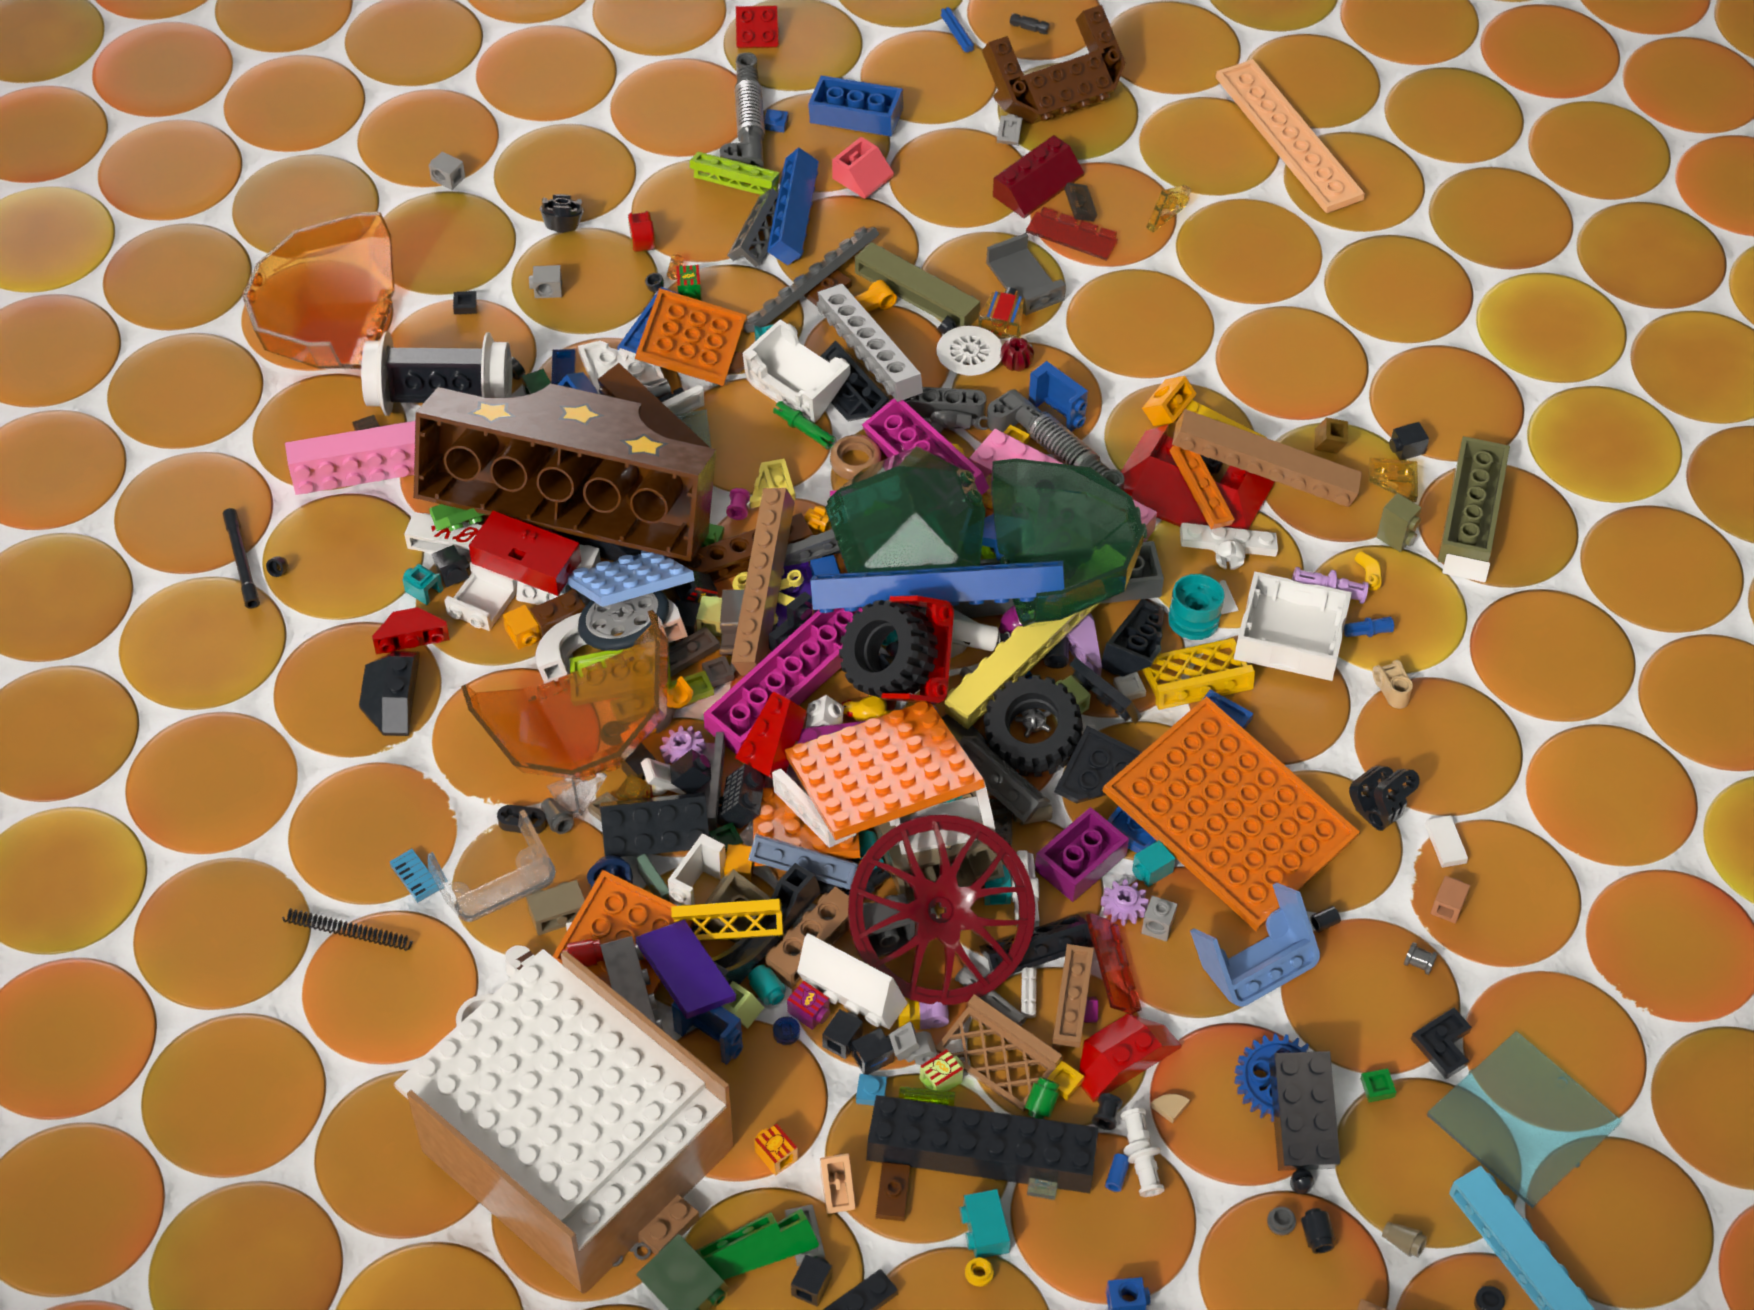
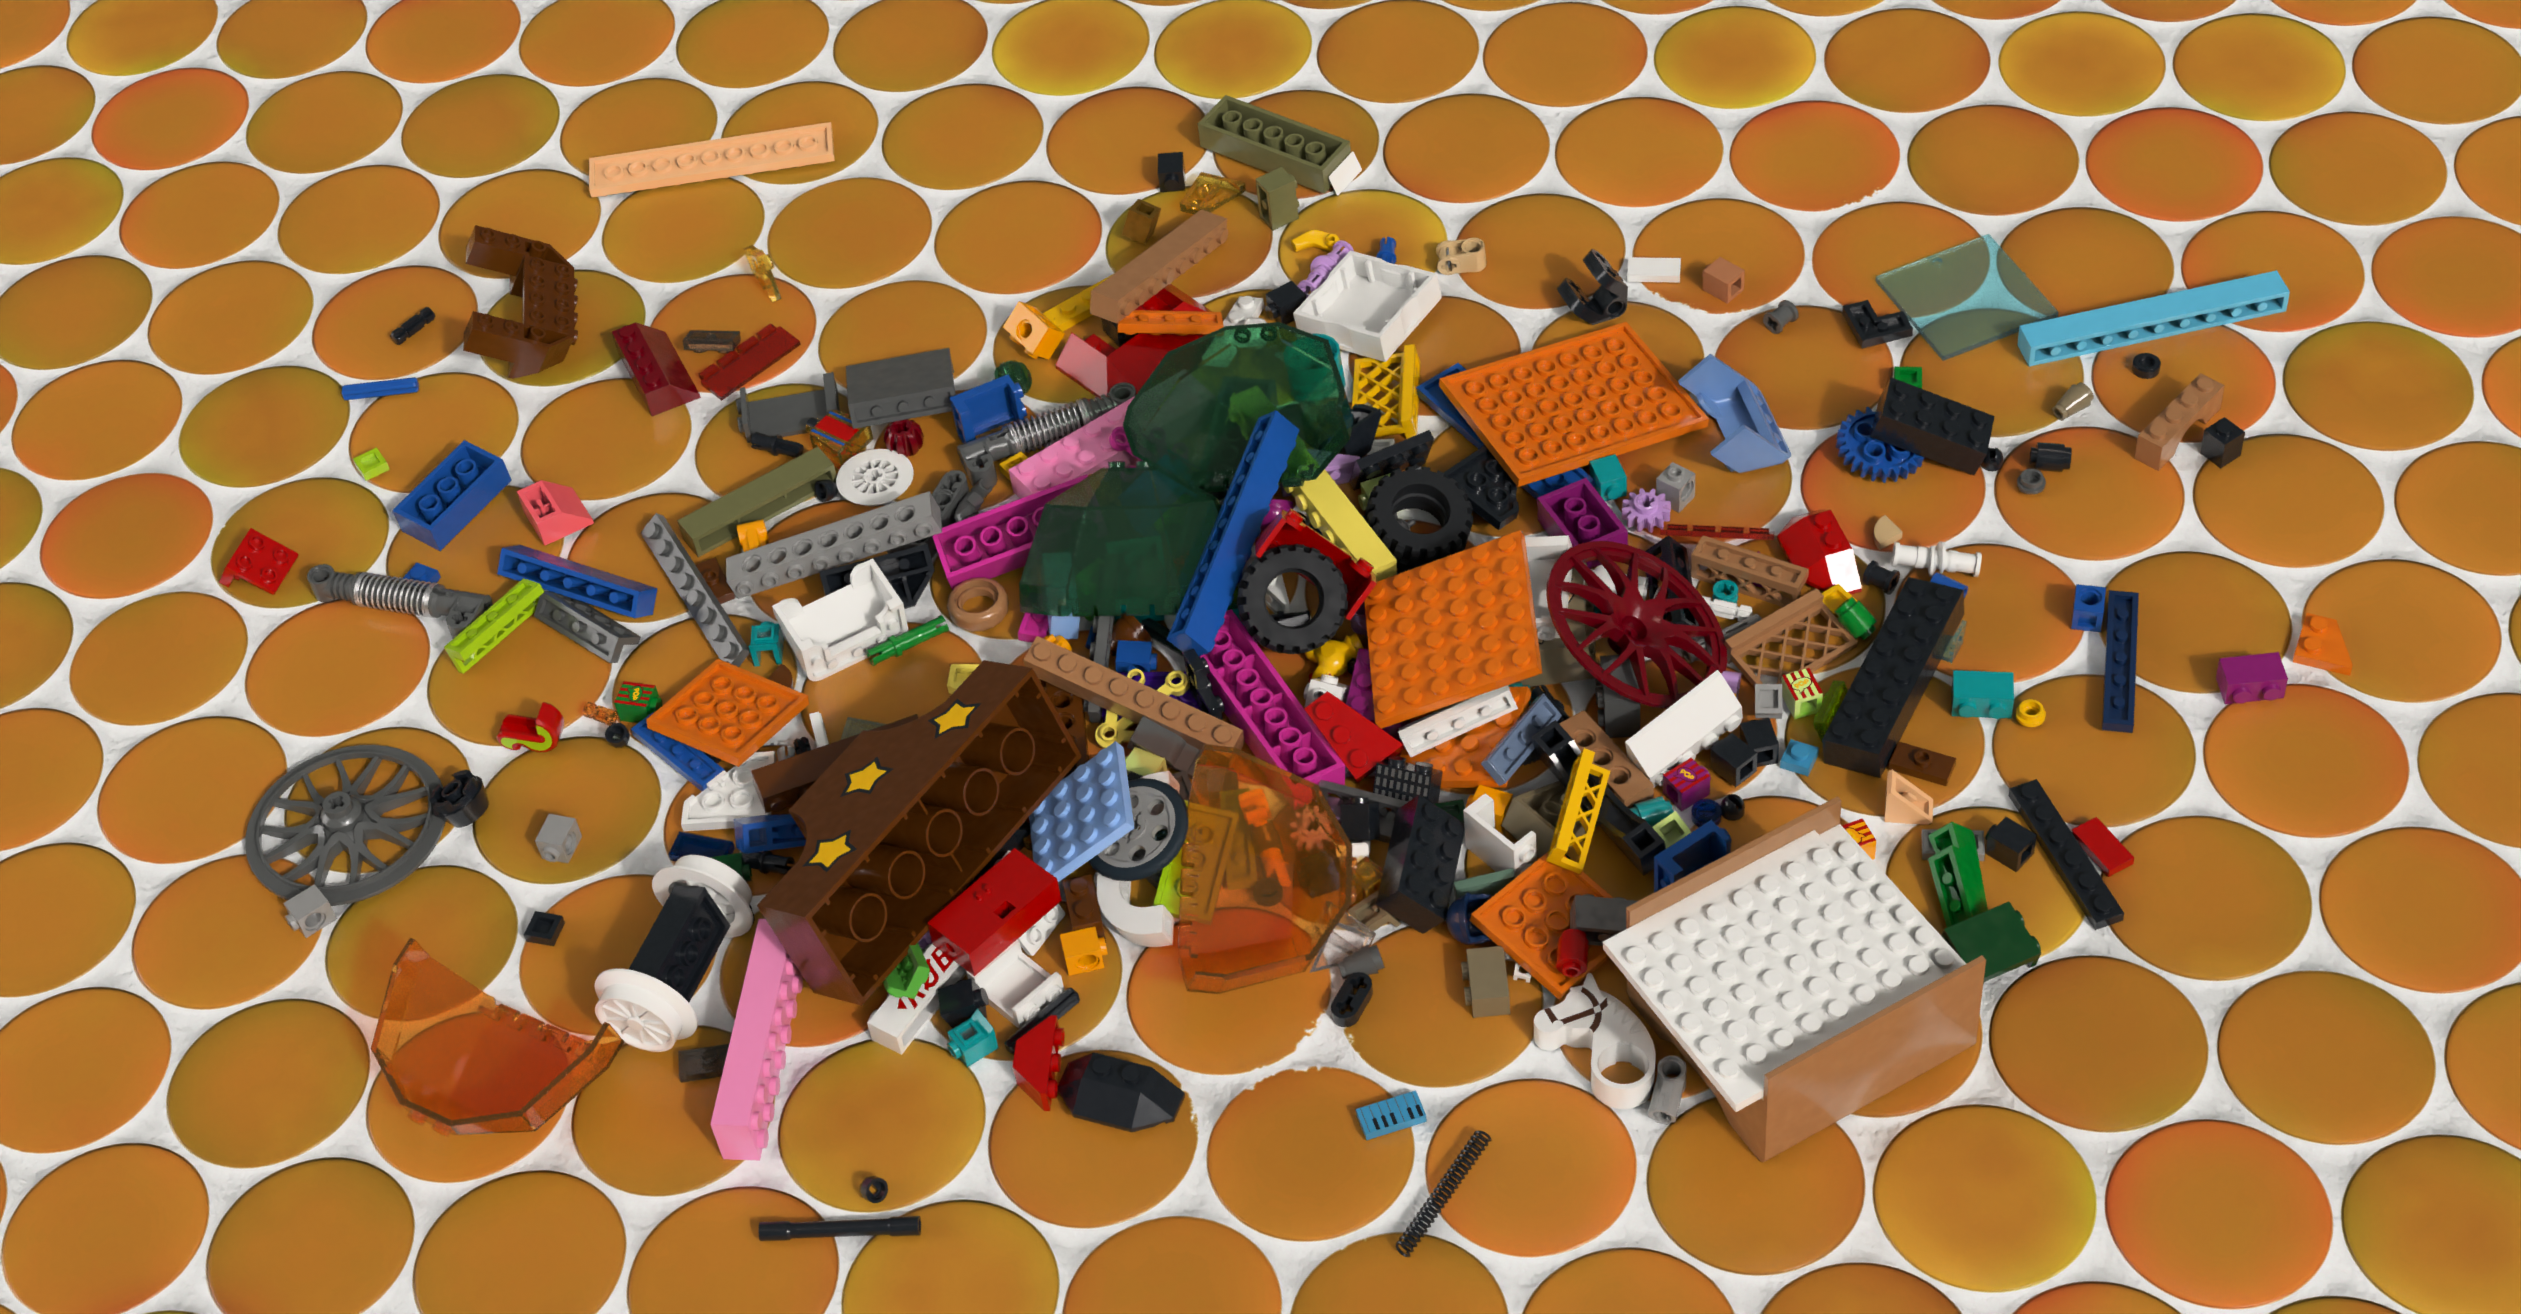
camera: 65 degrees left, 5 degrees down
clear windscreen [428,810,556,922] -> none
dark purple tile [636,920,736,1019] -> none
light grey bracket [997,114,1022,146] -> none
none -> dark grey wheel [245,745,446,906]
none -> lime plate [353,447,390,481]
none -> black axle [751,432,804,458]
none -> dark grey panel [846,348,956,429]
none -> clear green piece [993,360,1032,395]
none -> black axle [1005,987,1080,1055]
none -> black brick [1265,281,1306,327]
none -> teal bush [1712,580,1738,603]
none -> black hinge [1721,794,1745,821]

